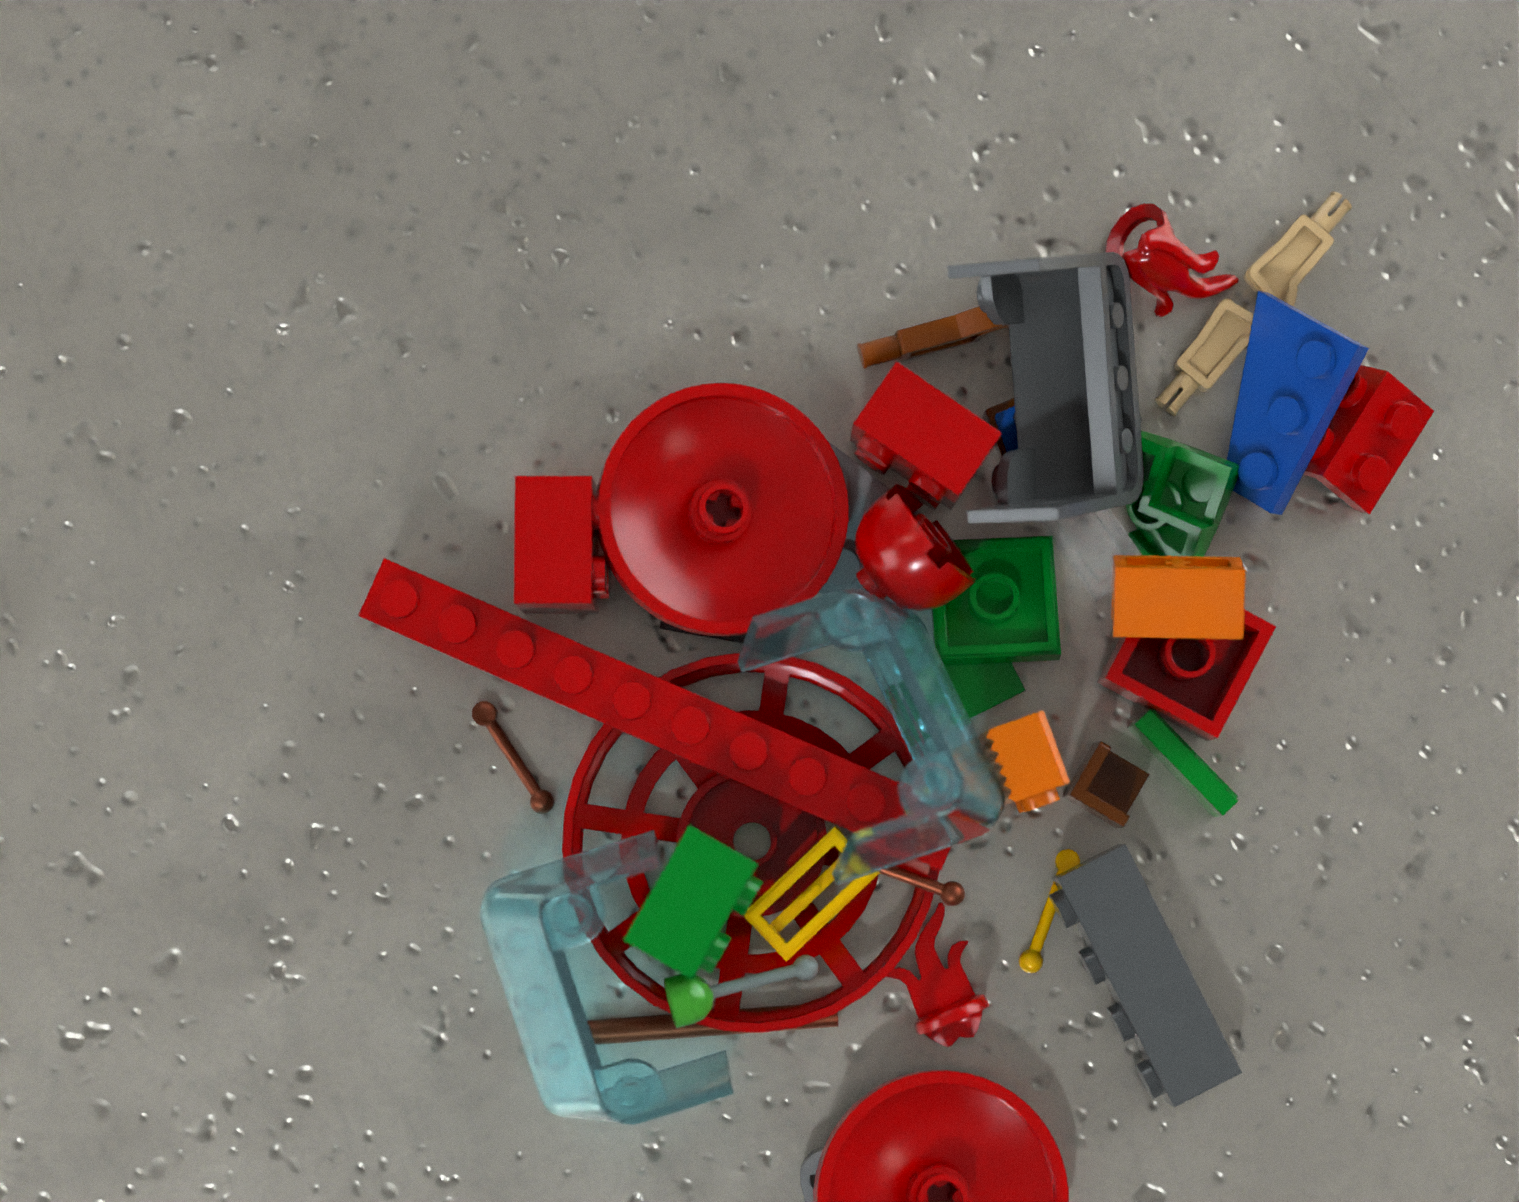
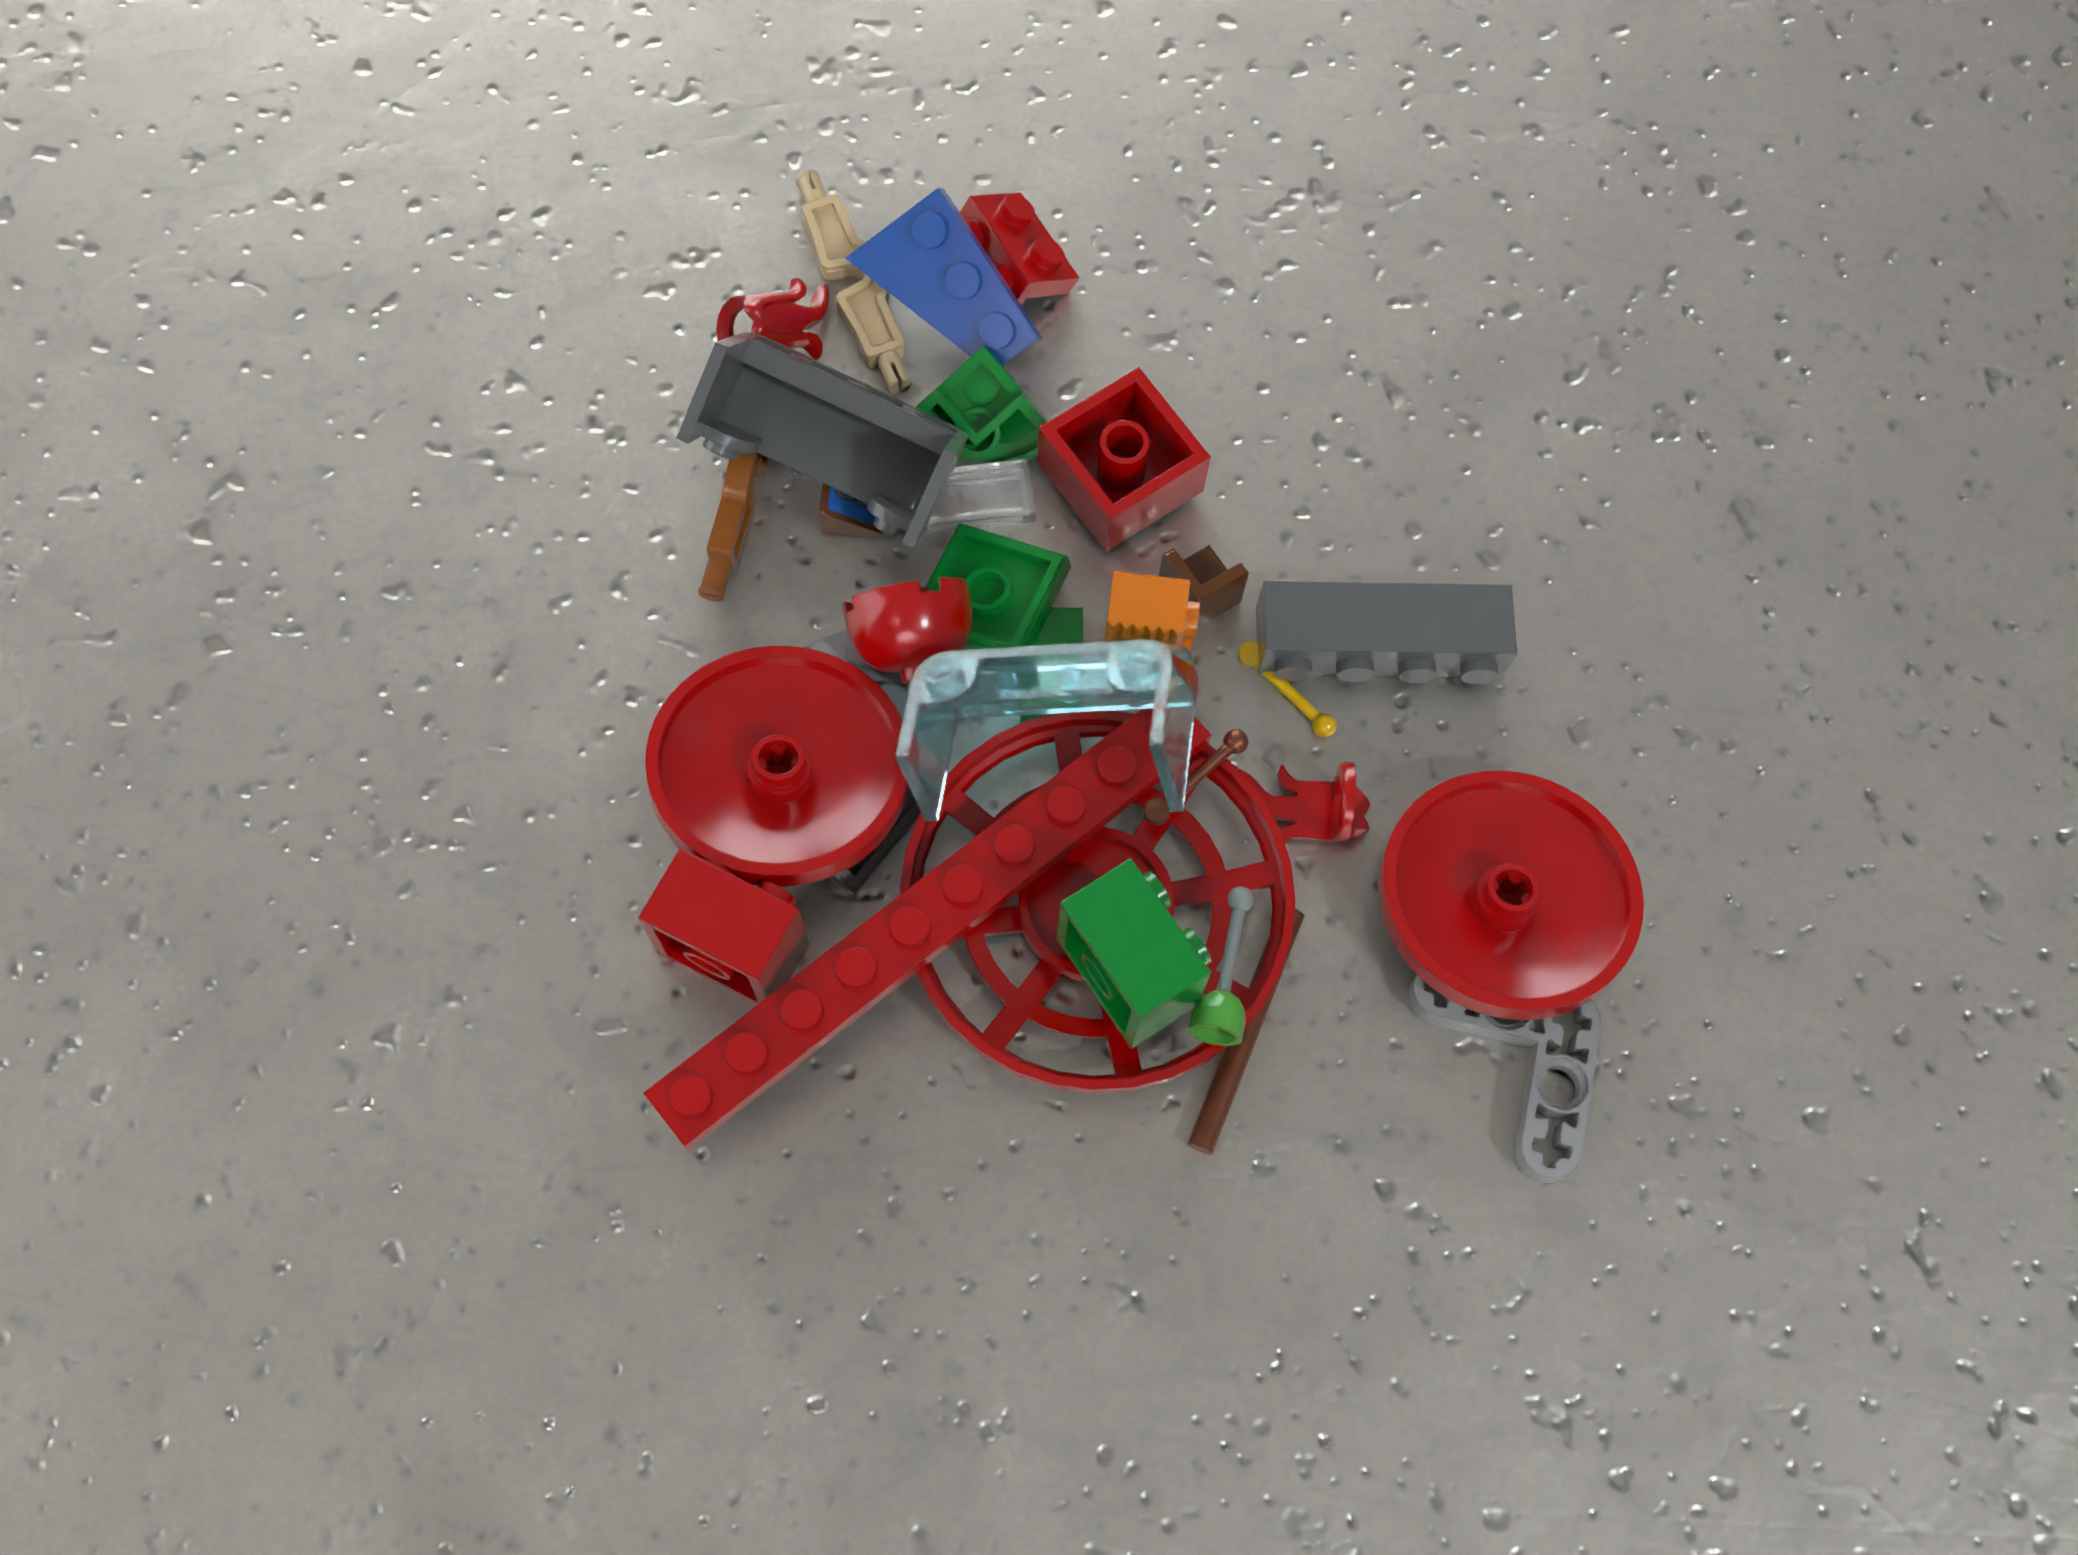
camera: 70 degrees left, 15 degrees down
copper hinge [472,701,554,814] -> none
clear light blue windscreen [480,830,734,1124] -> none
yellow tile [744,826,880,961] -> none
red brick [850,361,1002,510] -> none
orange hinge [1111,555,1246,639] -> none
green tile [1127,710,1239,817] -> none

